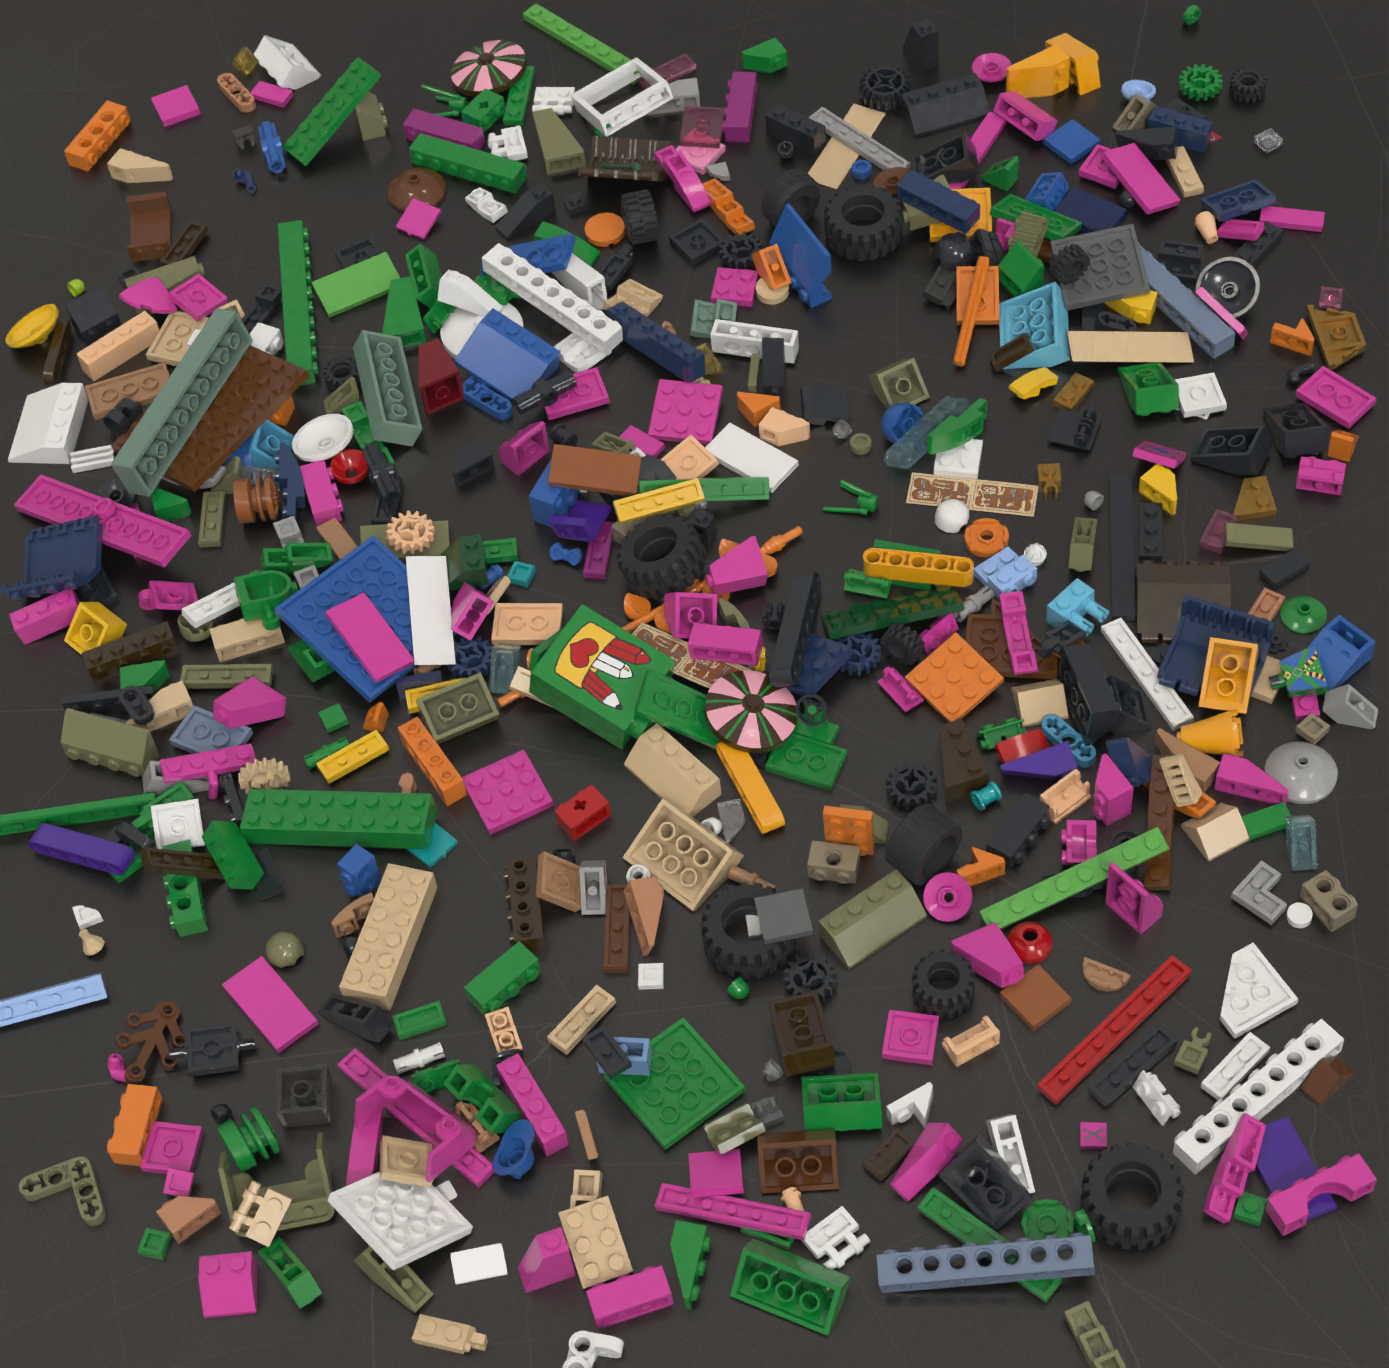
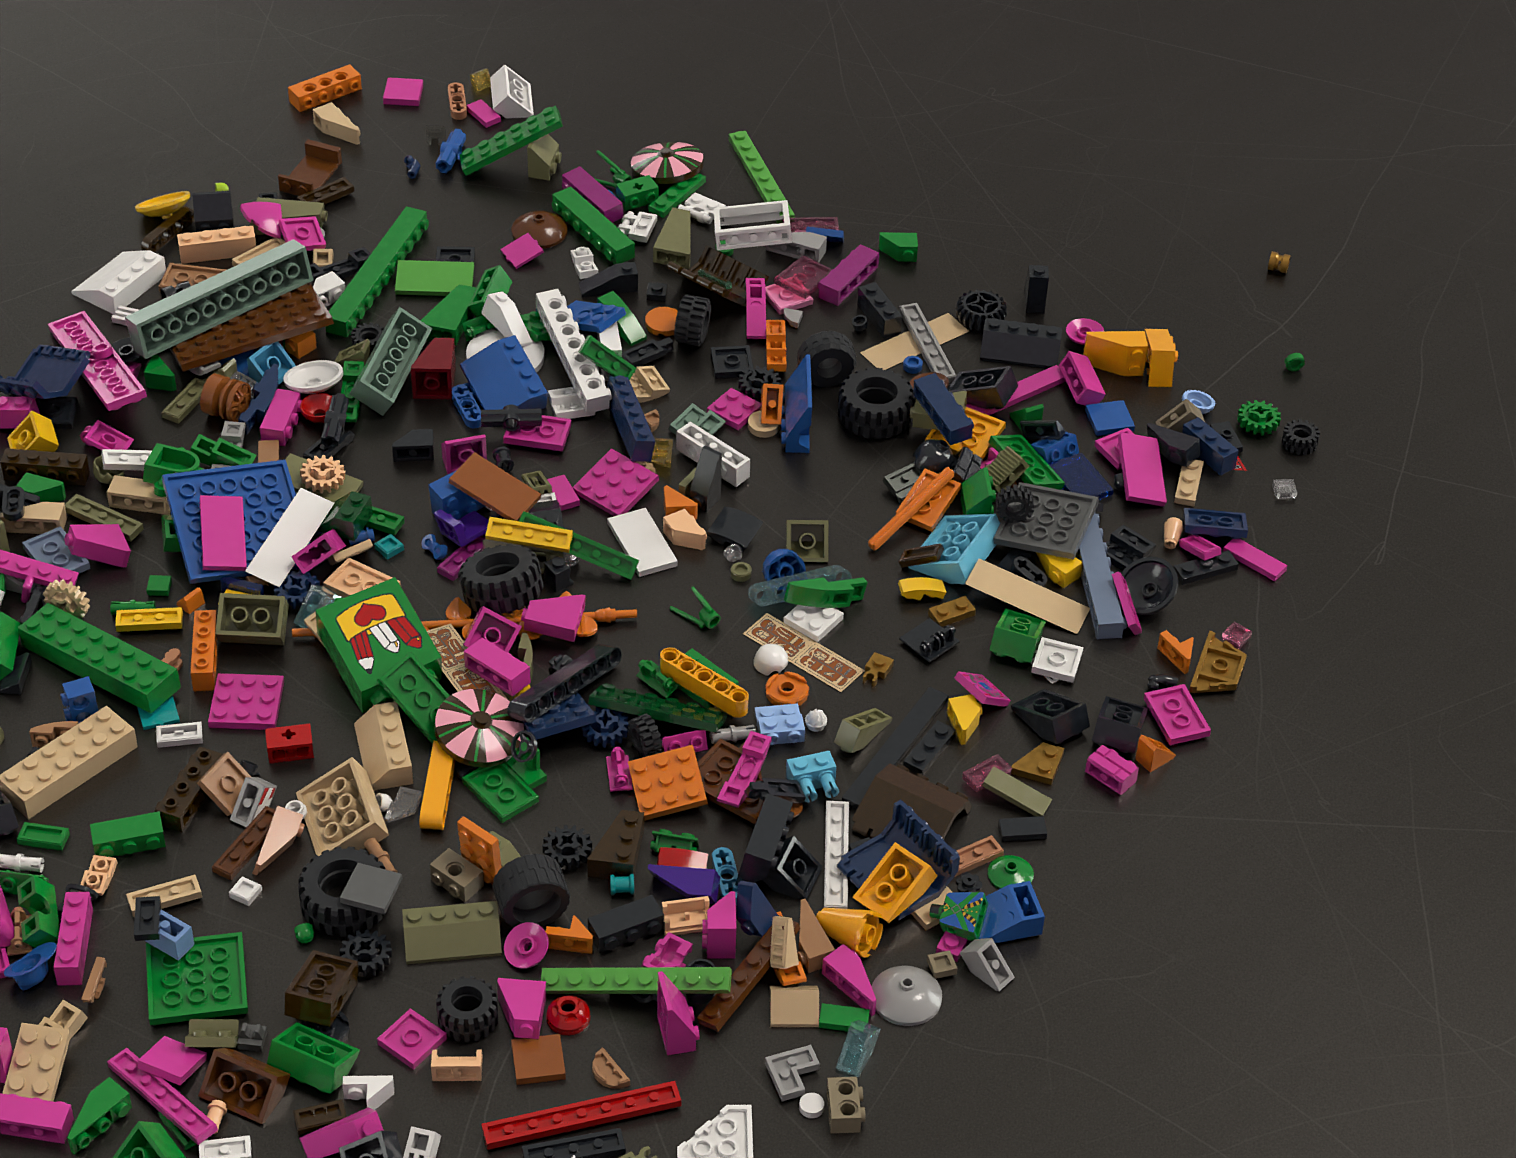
camera: 20 degrees right, 10 degrees down
light nougat tile [661,435,719,479] -> none
clear hinge [762,1059,784,1081] -> none
tan slope [1011,679,1068,727] -> none
light grey hinge [1084,491,1104,510] -> none
none -> white tile [156,722,203,748]
none -> green tile [578,335,637,380]
none -> blue tile [806,227,844,243]
none -> black slope [1020,420,1065,440]

